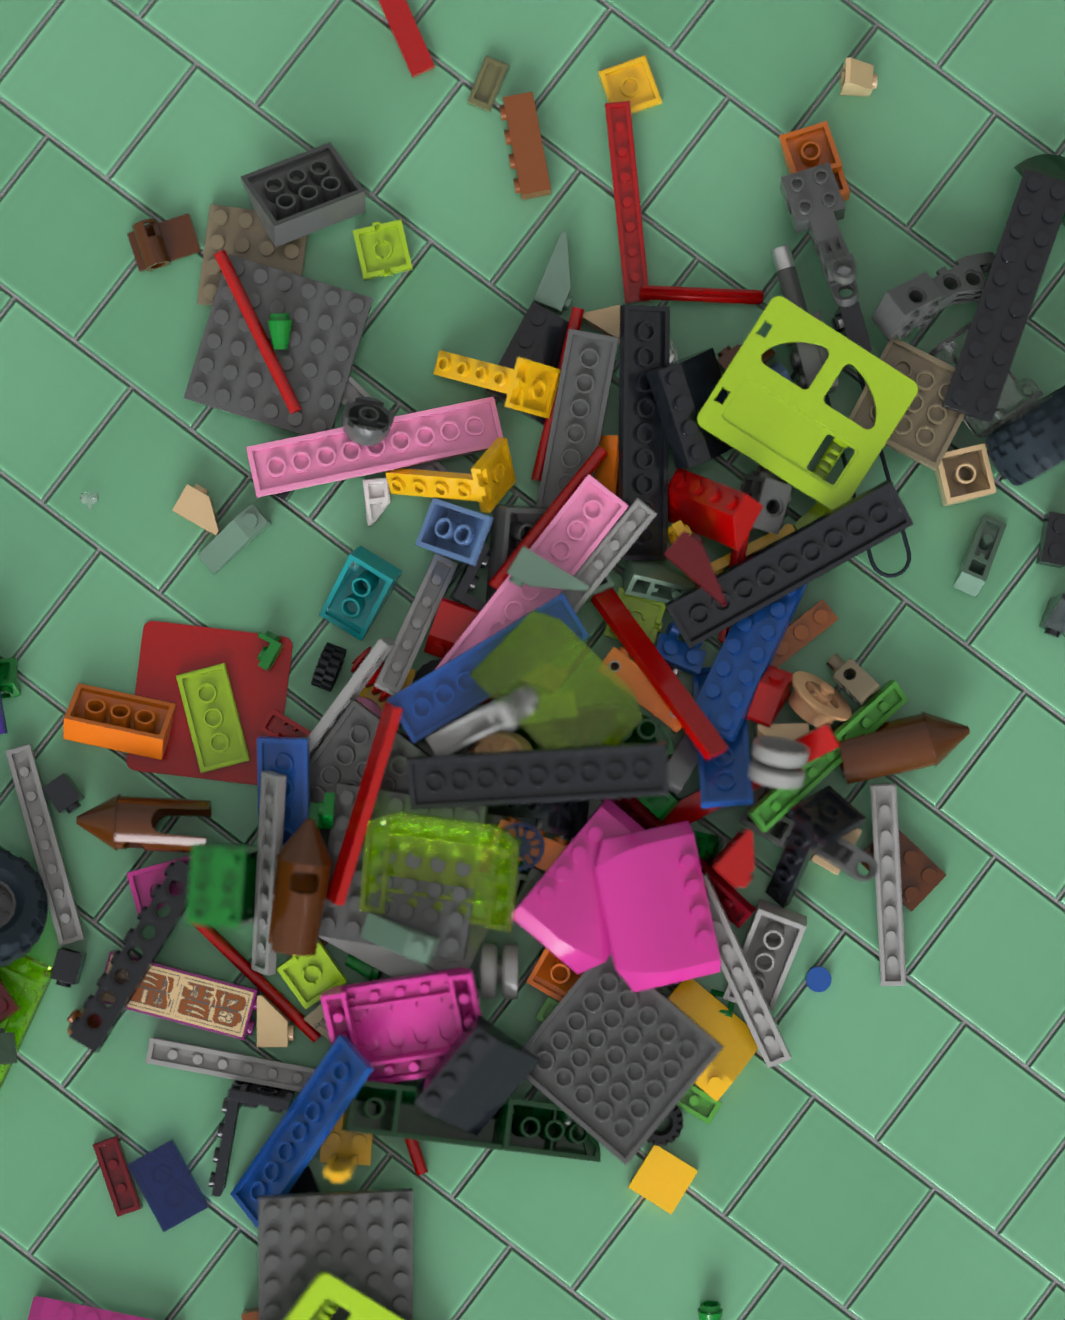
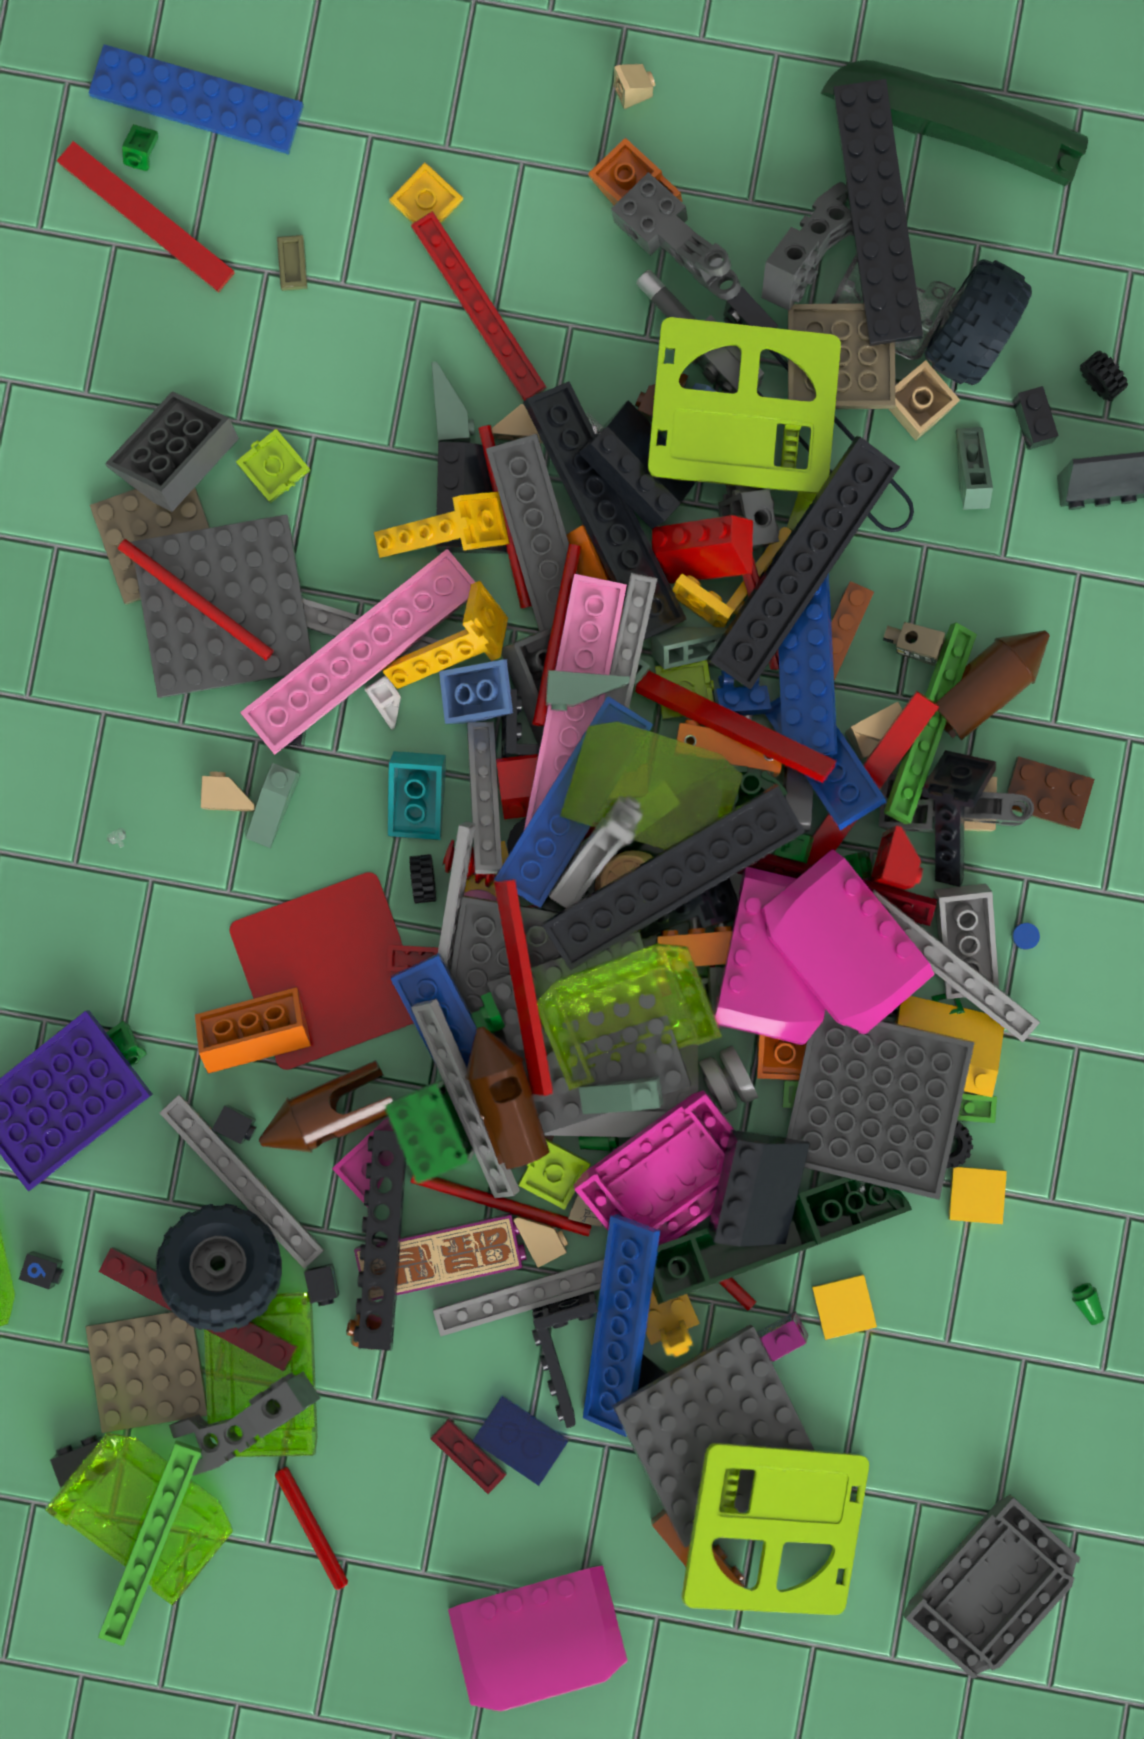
camera: 35 degrees left, 0 degrees up
reddish brown piece [127,213,202,272] -> none
lime tile [176,663,251,773] -> none
green bracket [257,631,284,672] -> none
green cone [267,313,292,349] -> none
dark grey cylinder [342,397,394,446] -> none
wheel [496,822,544,871] -> none
dark orange brick [499,92,551,200] -> none
red axle [639,285,763,304] -> none
dark red slope [664,531,727,607] -> none
red slope [747,665,793,728] -> none
light grey wheel [747,736,810,789] -> none
light nougat wheel [788,671,852,727] -> none
light grey tile [870,783,906,986] -> none
none -> magenta torso [757,1311,808,1362]
none -> yellow tile [812,1274,877,1340]

